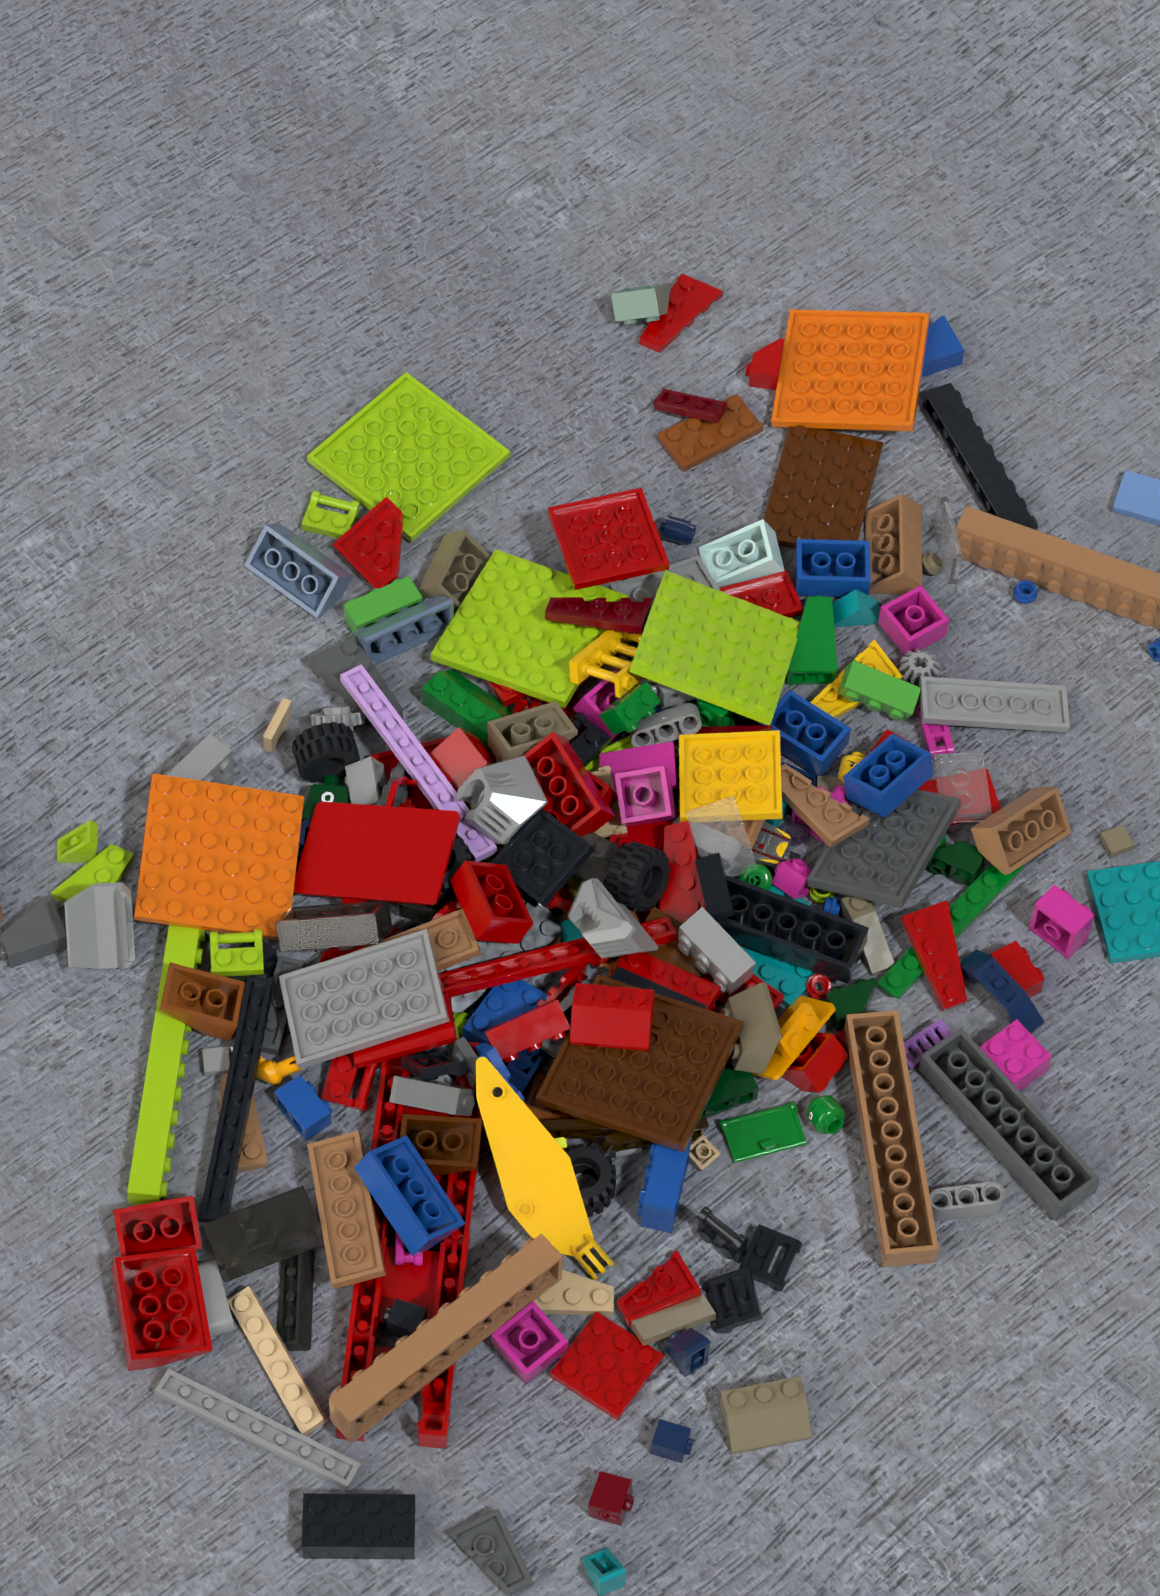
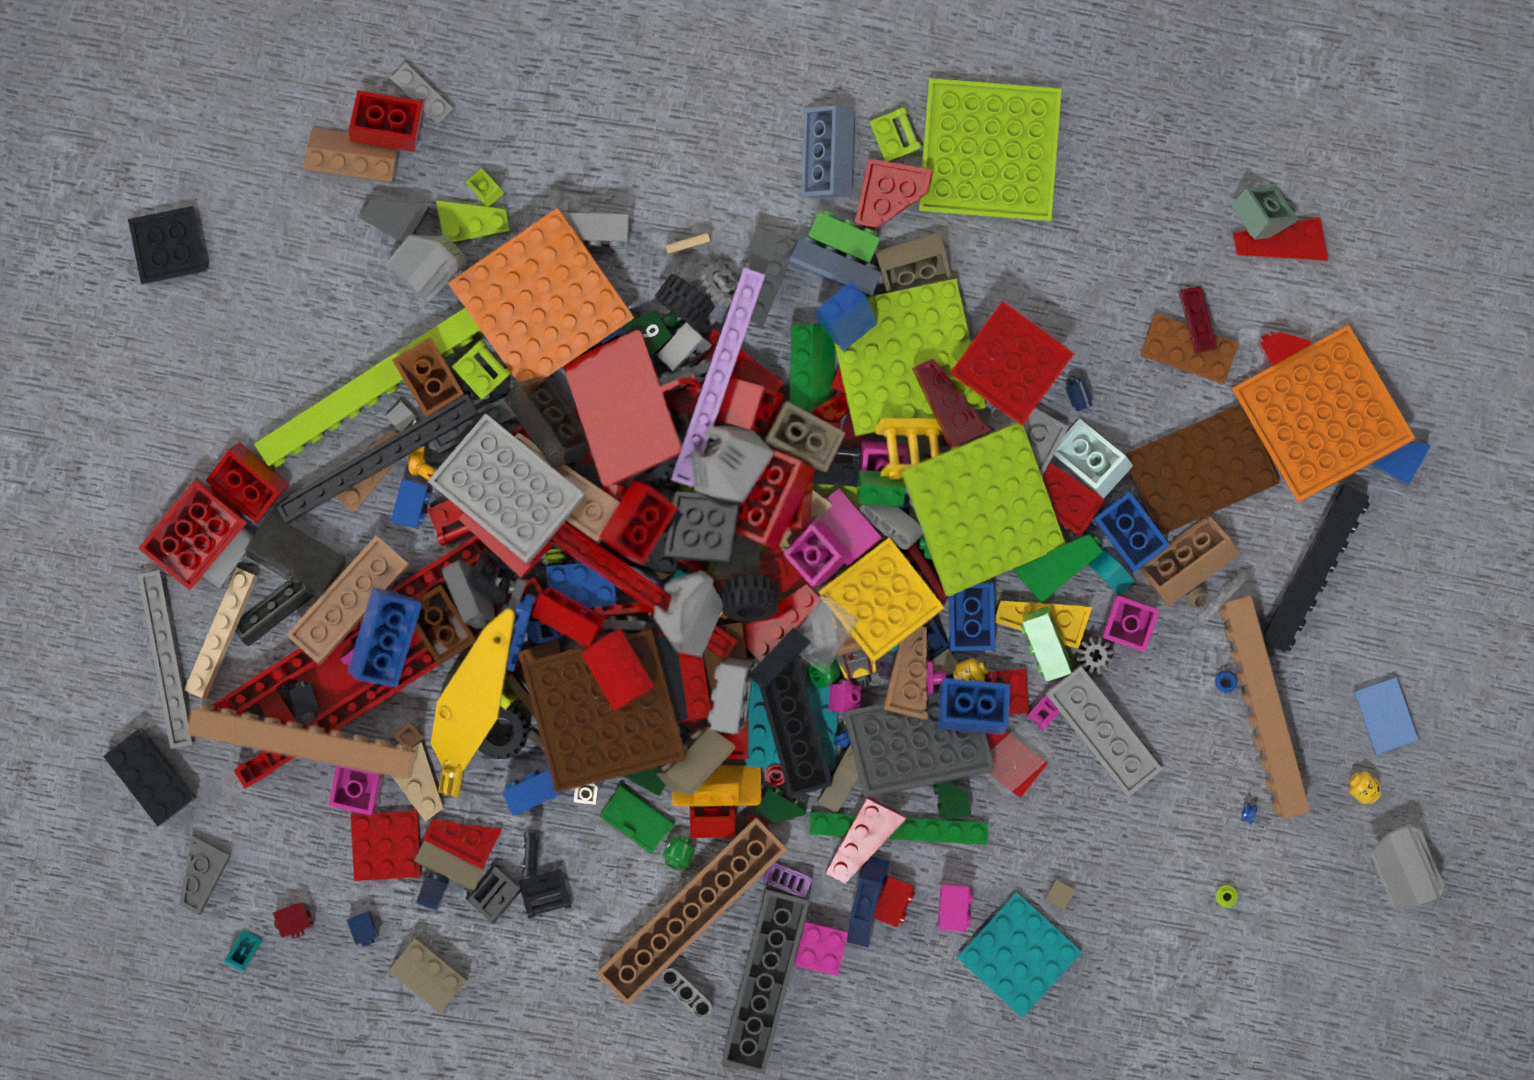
camera: 50 degrees right, 30 degrees up
medium nougat slope [971,787,1072,875] -> none
none -> blue slope [815,281,877,352]

